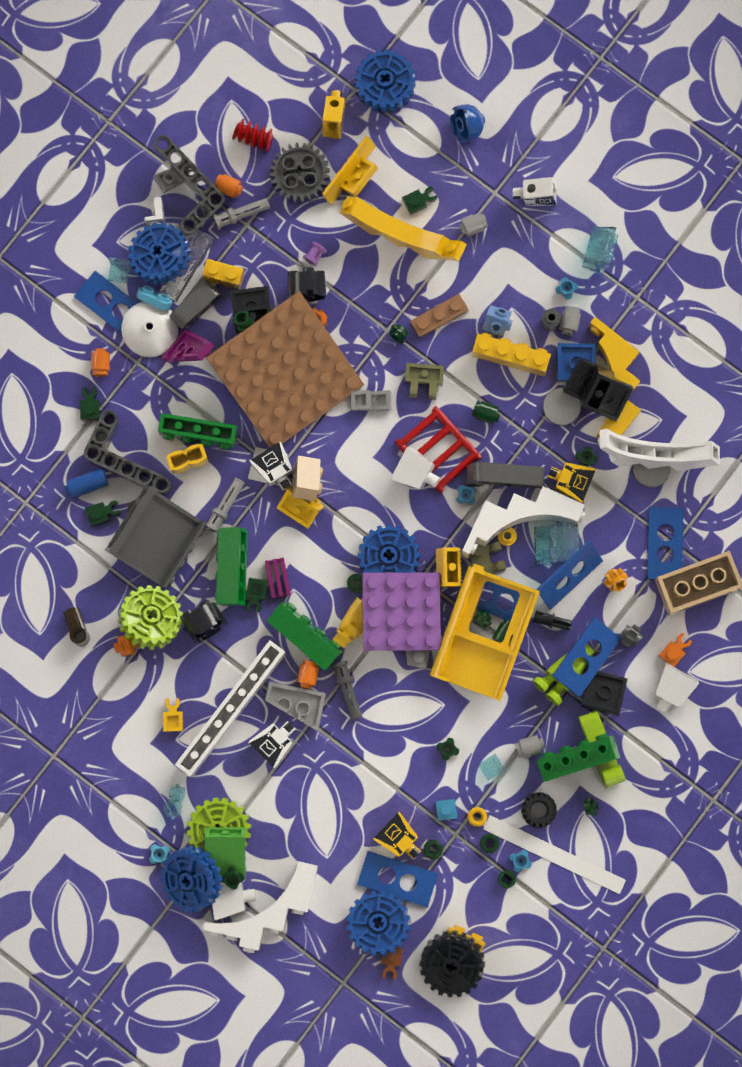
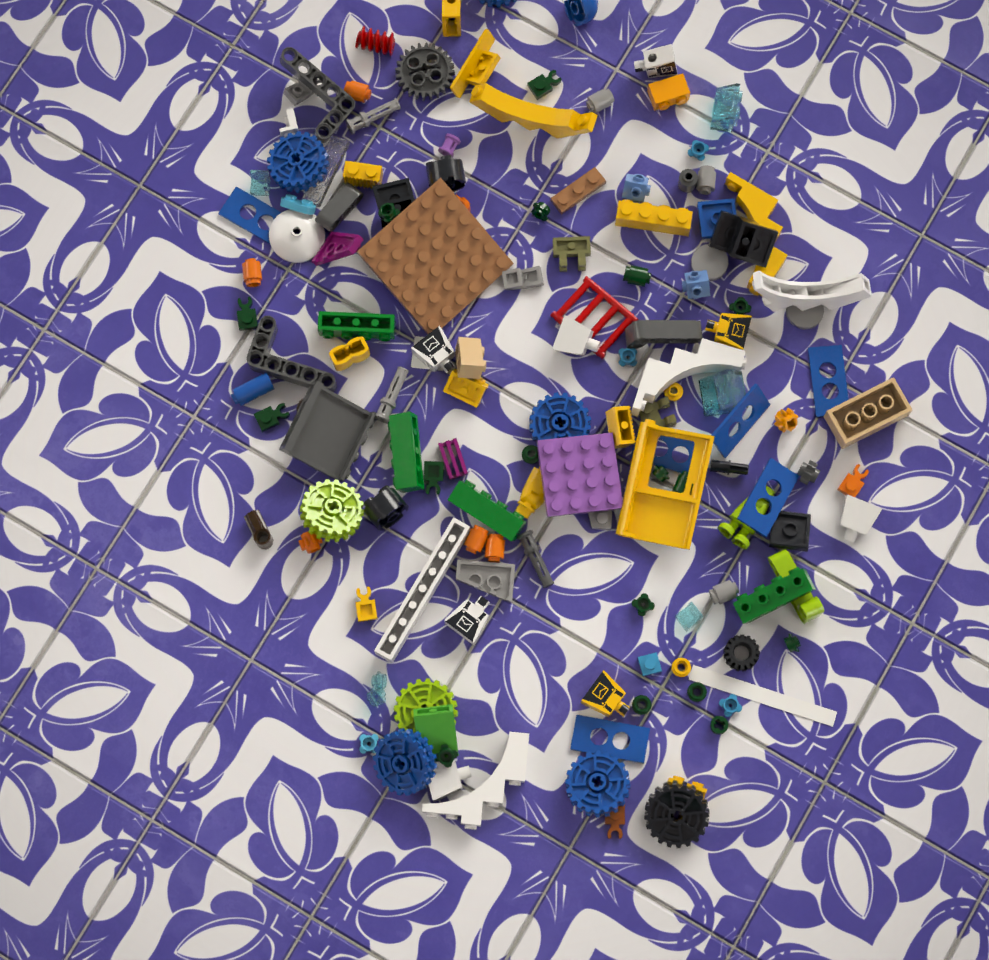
camera: 10 degrees left, 5 degrees down
none -> orange brick [463,525,489,554]
none -> light orange brick [647,73,690,111]
none -> medium blue brick [682,270,710,299]

